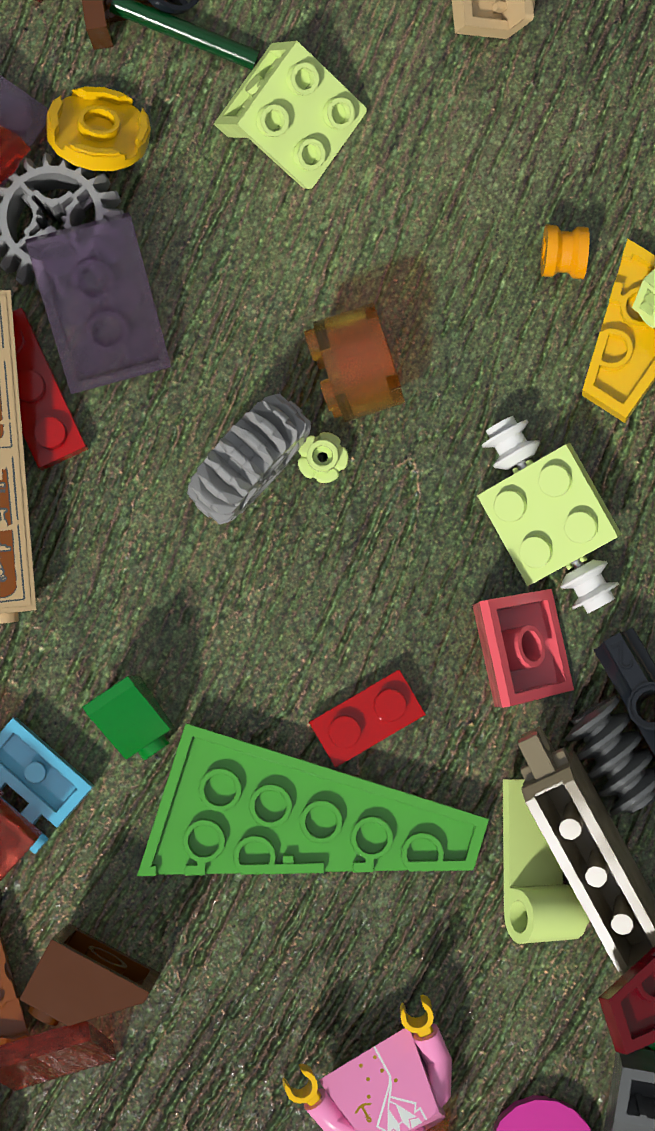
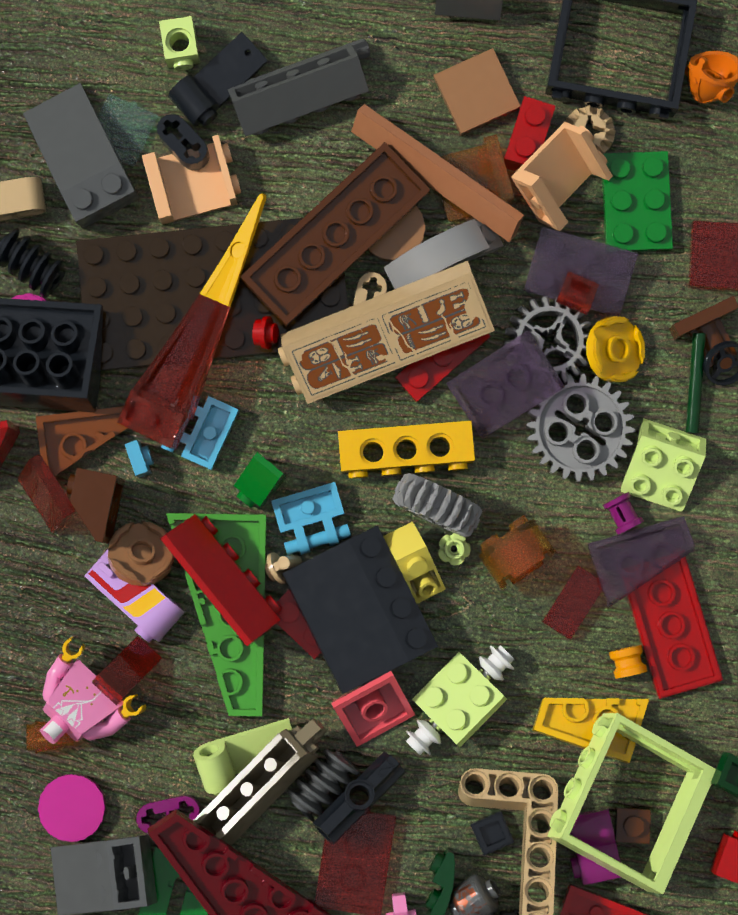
camera: 75 degrees right, 0 degrees up
none -> lavender door [84,549,185,643]
none -> clear red tile [92,636,162,706]
none -> medium nougat tile [107,522,174,586]
none -> medium azure plate [124,440,154,478]
none -> magenta beam [136,795,201,833]
none -> red slope [160,514,282,646]
none -> tan plate [265,552,302,585]
none -> medium azure plate [271,482,351,555]
none -> black slope [282,525,438,694]
none -> yellow brick [338,421,475,479]
none -> light yellow slope [383,521,446,604]
none -> light grey gear [526,374,635,482]
none -> clear red tile [541,566,606,640]
none -> clear purple wing [588,516,695,607]
none -> magenta bush [602,492,644,535]
none -> red tile [619,552,723,699]

